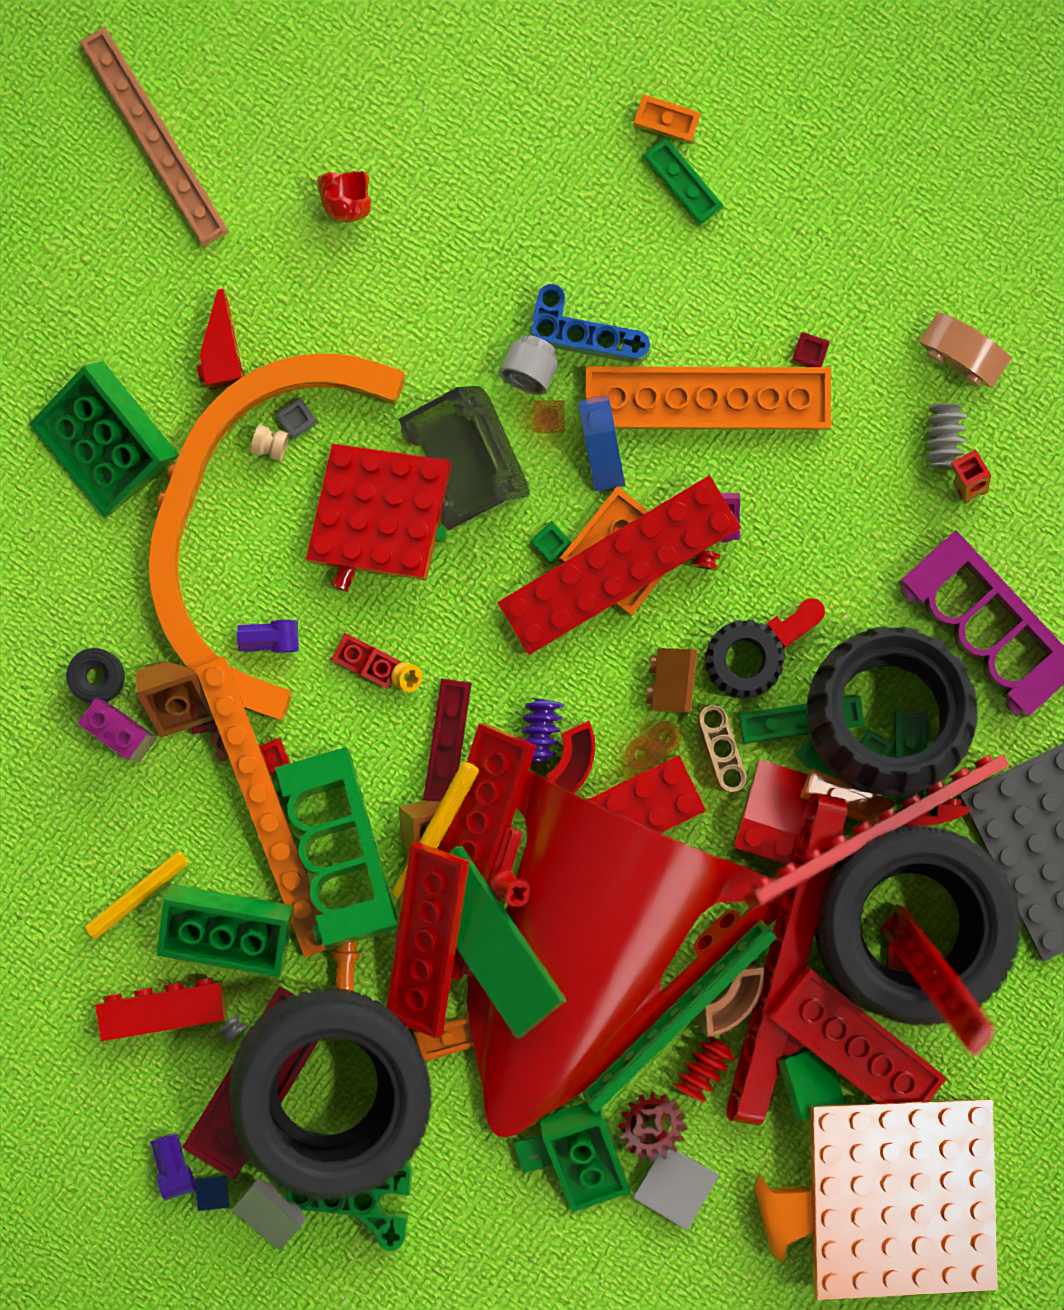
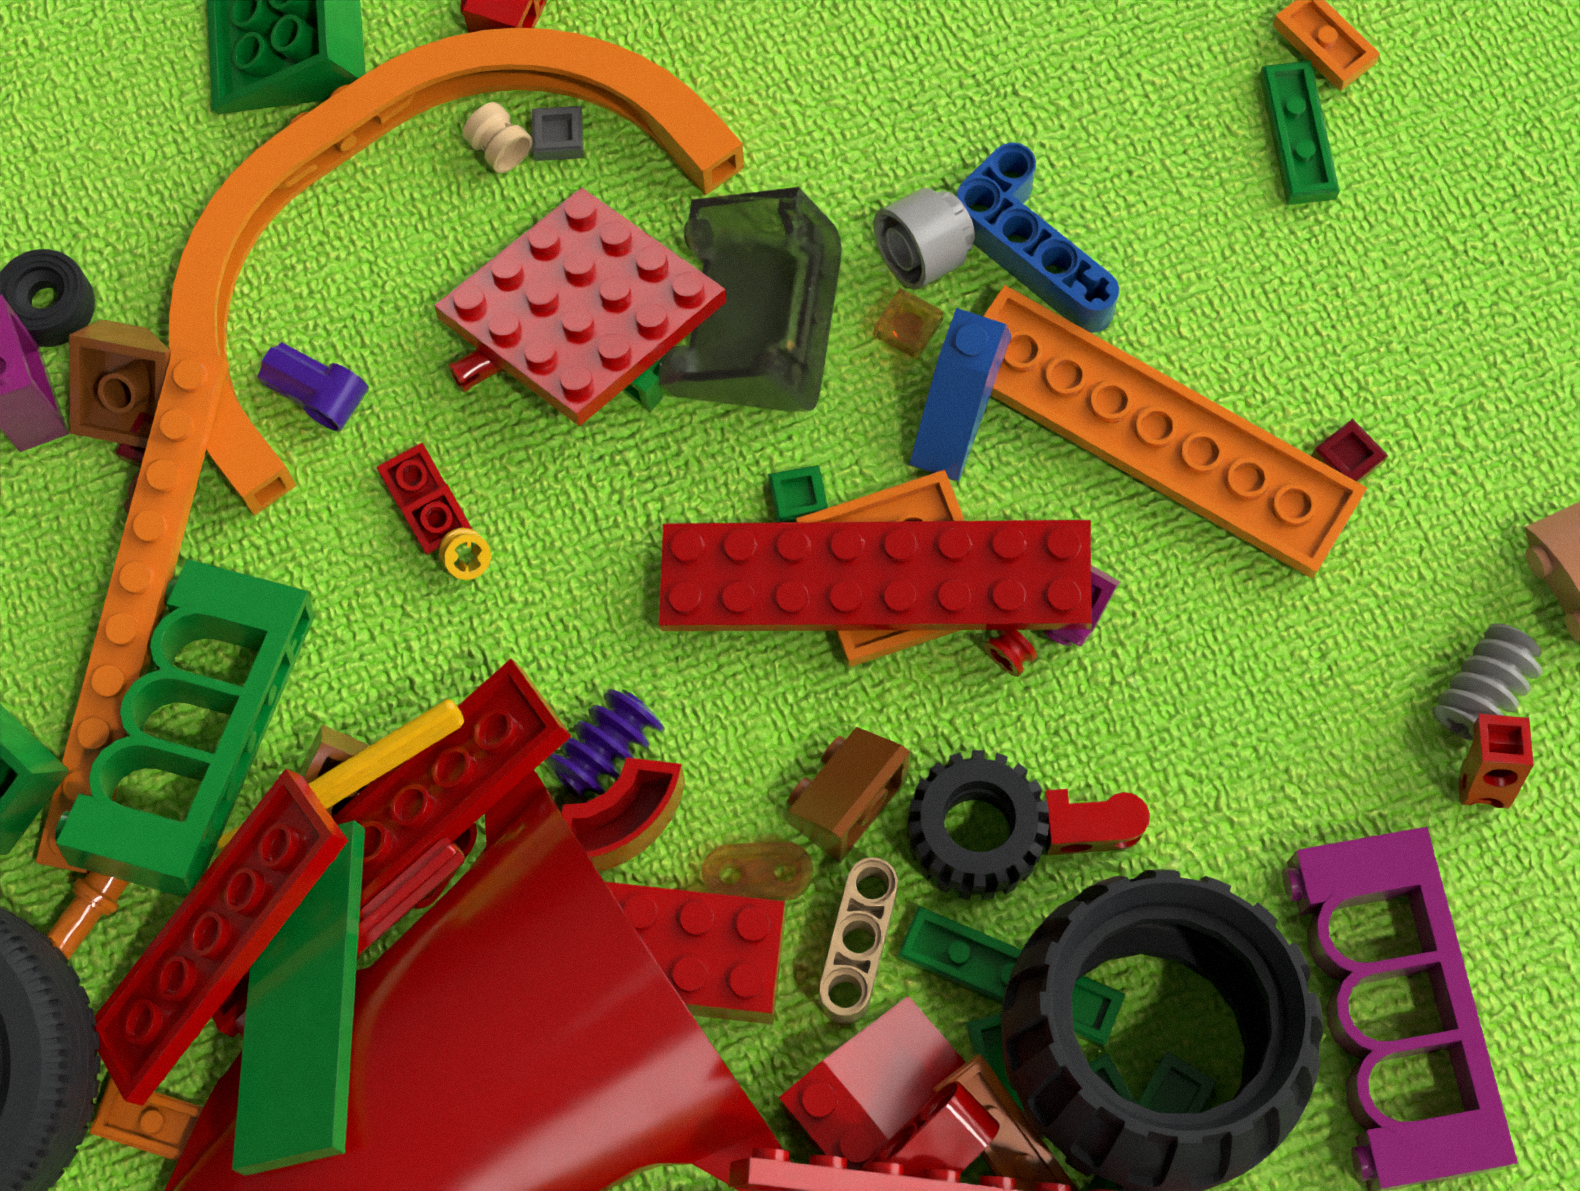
camera: 30 degrees right, 15 degrees down
red tile [259,738,291,775] -> none
dark red tile [423,678,472,802] -> none
red bush [491,870,531,907] -> none

